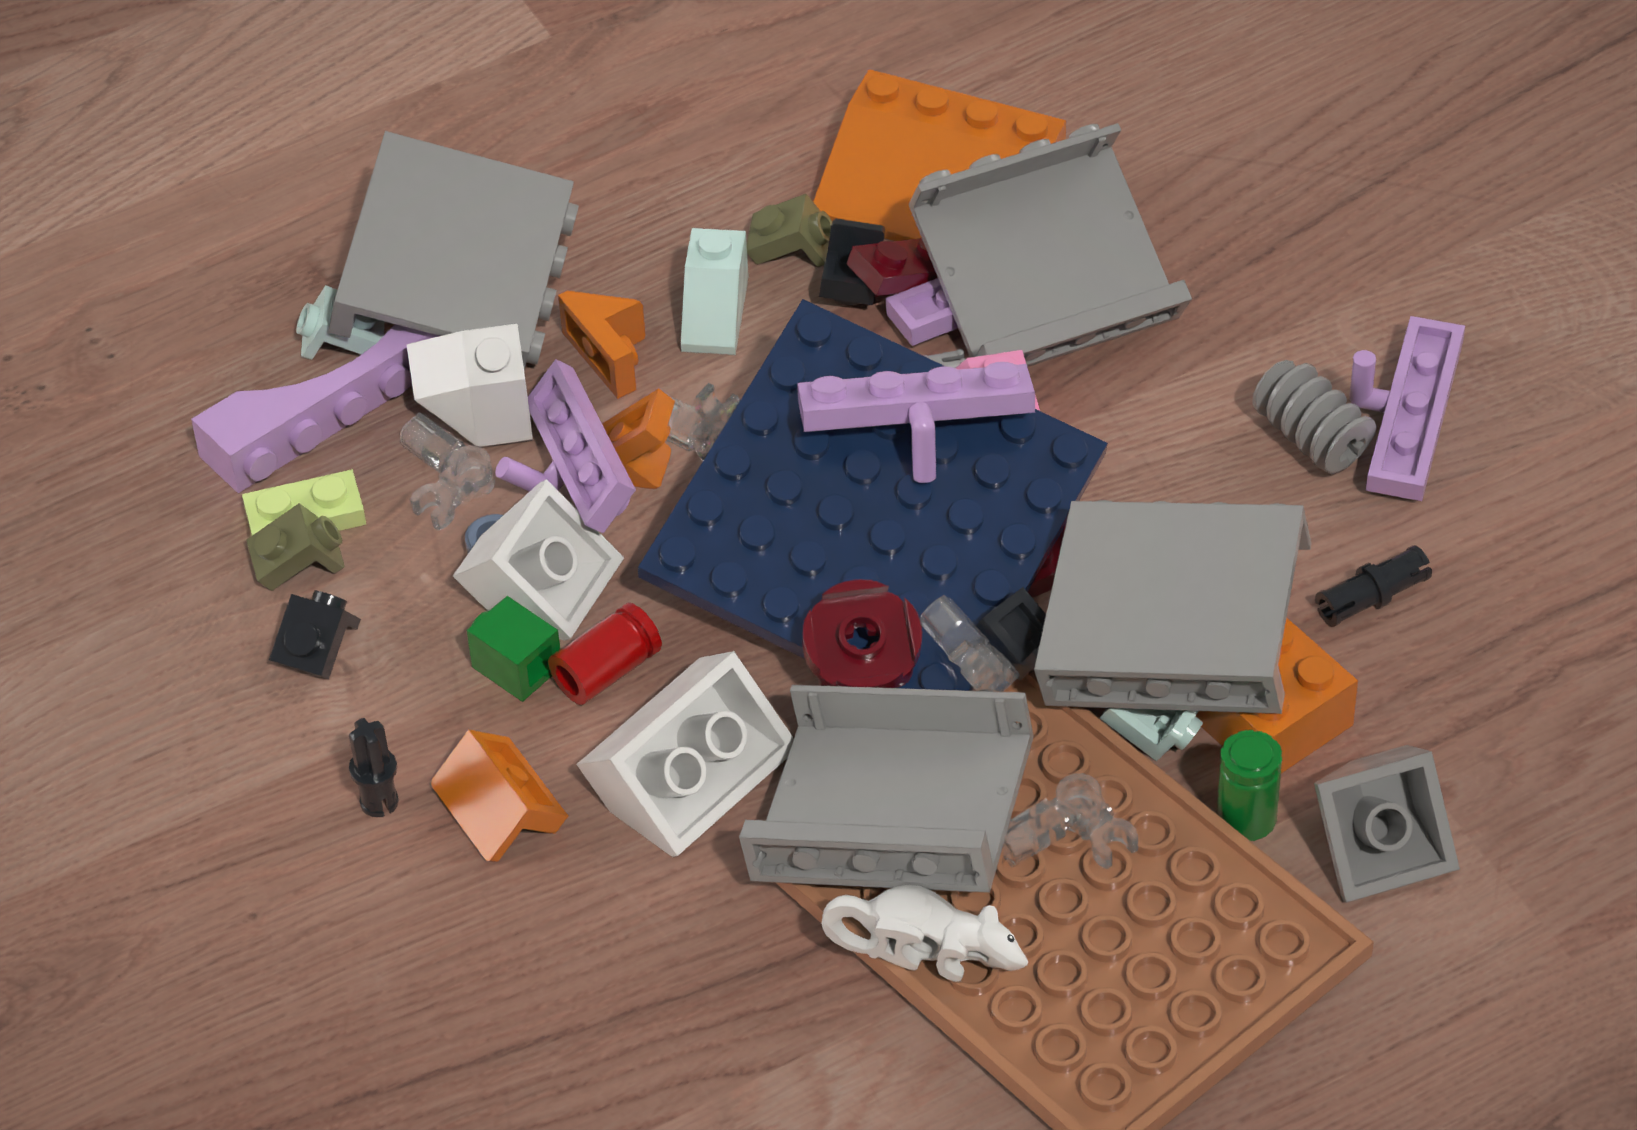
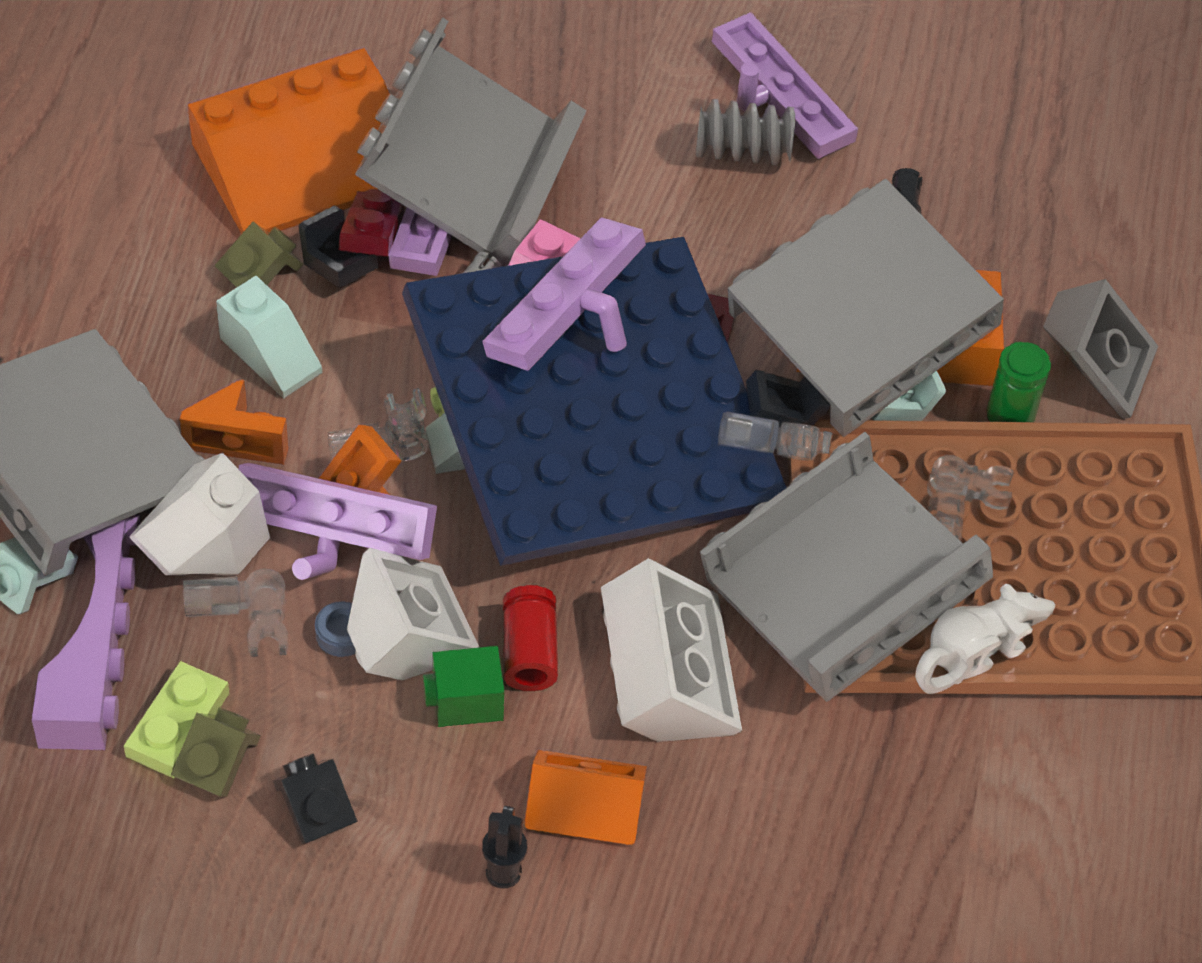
camera: 55 degrees left, 5 degrees up
dark red plate [802,579,922,688] -> none

